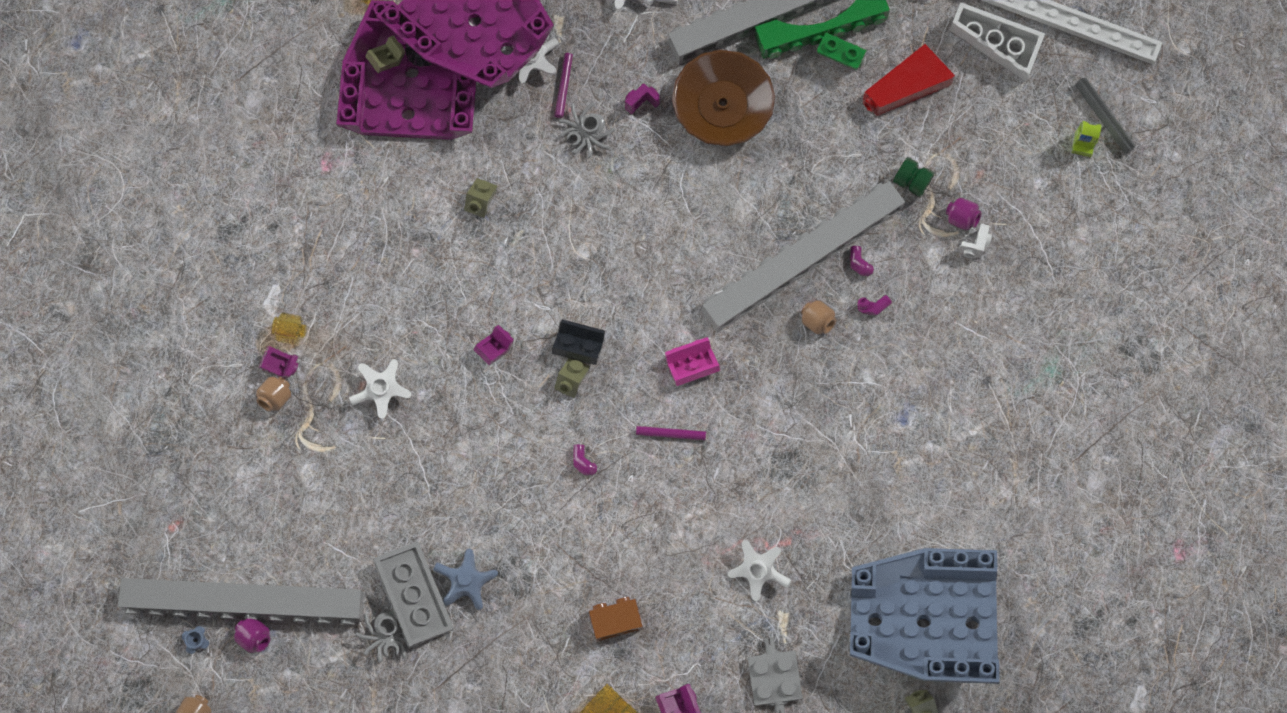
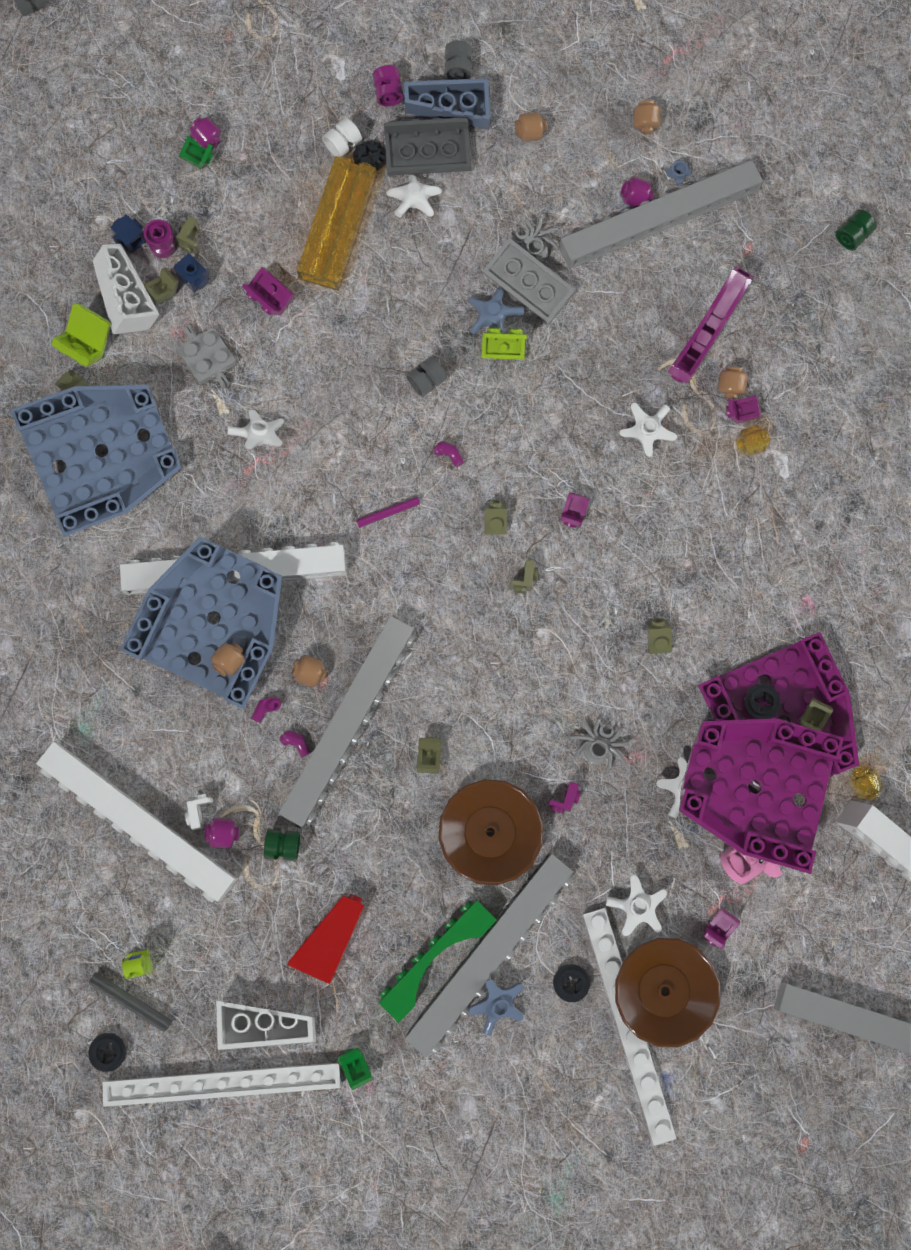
camera: 150 degrees right, 5 degrees up
black bracket [551,319,605,365] -> none
magenta bar [554,53,573,118] -> none
dark orange brick [589,597,643,642] -> none
dark pink bracket [665,337,720,386] -> none
green bracket [817,33,867,70] -> none
none -> white brick [36,742,237,903]
none -> black gear [88,1033,127,1072]
none -> sand blue wedge [120,537,282,709]
none -> white brick [120,542,347,595]
none -> medium nougat head [211,642,245,677]
none -> dark grey wheel [406,356,447,397]
none -> olive bracket [416,737,442,774]
none -> lime bracket [481,328,527,360]
none -> olive bracket [509,560,538,594]
none -> magenta arch [668,266,755,384]
none -> black gear [744,684,781,719]
none -> dark green wheel [835,209,877,251]

